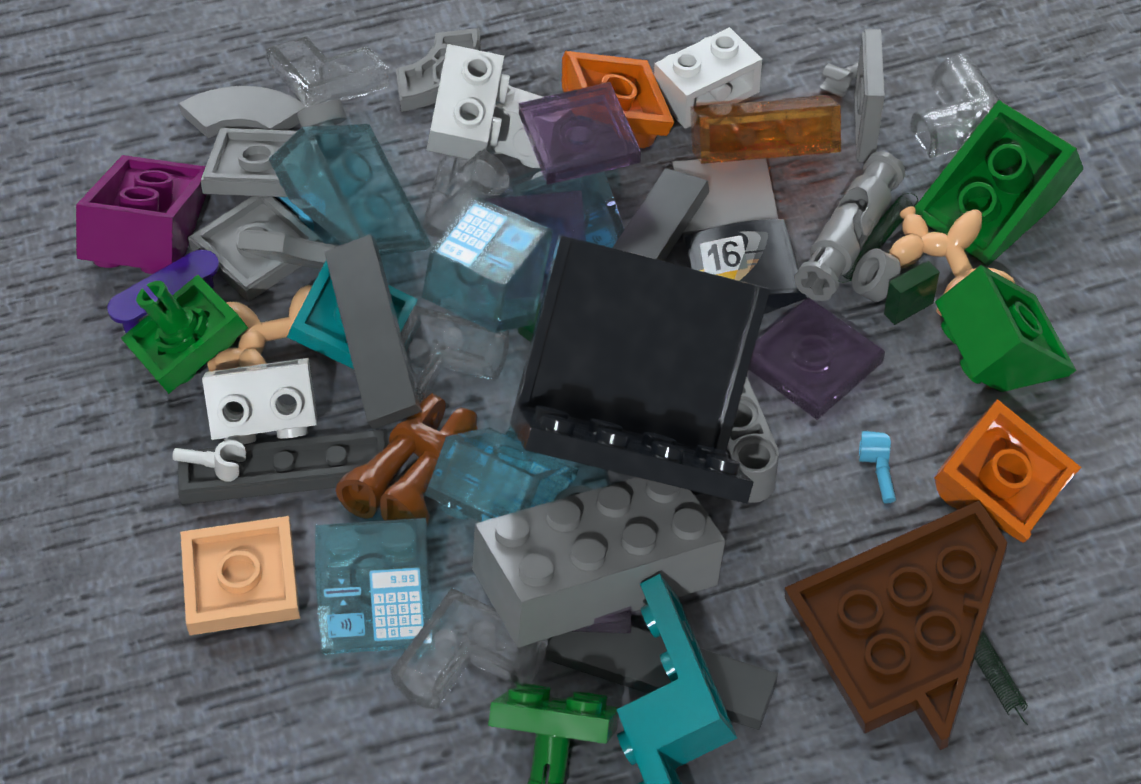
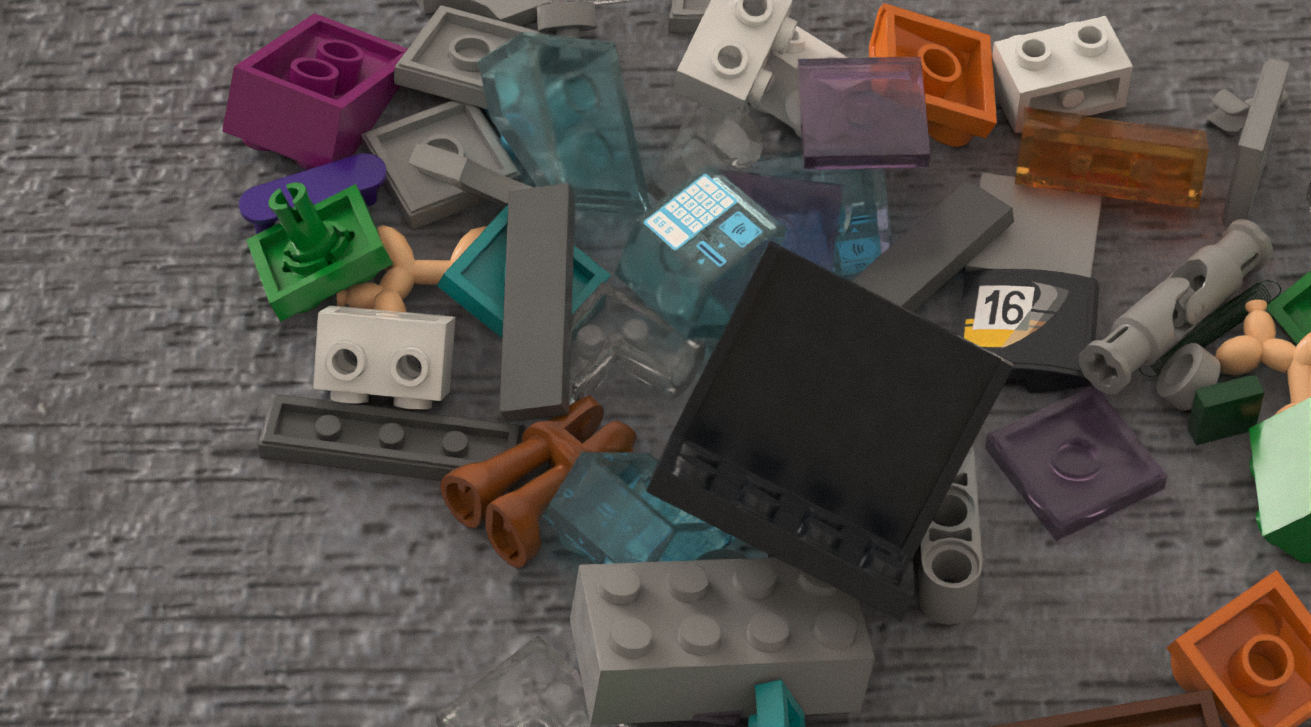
camera: 15 degrees right, 0 degrees up
white hand [173,440,246,482] -> none
light nougat plate [180,516,300,635] -> none
clear light blue slope [315,518,433,654] -> none
medium azure hand [859,431,896,504] -> none

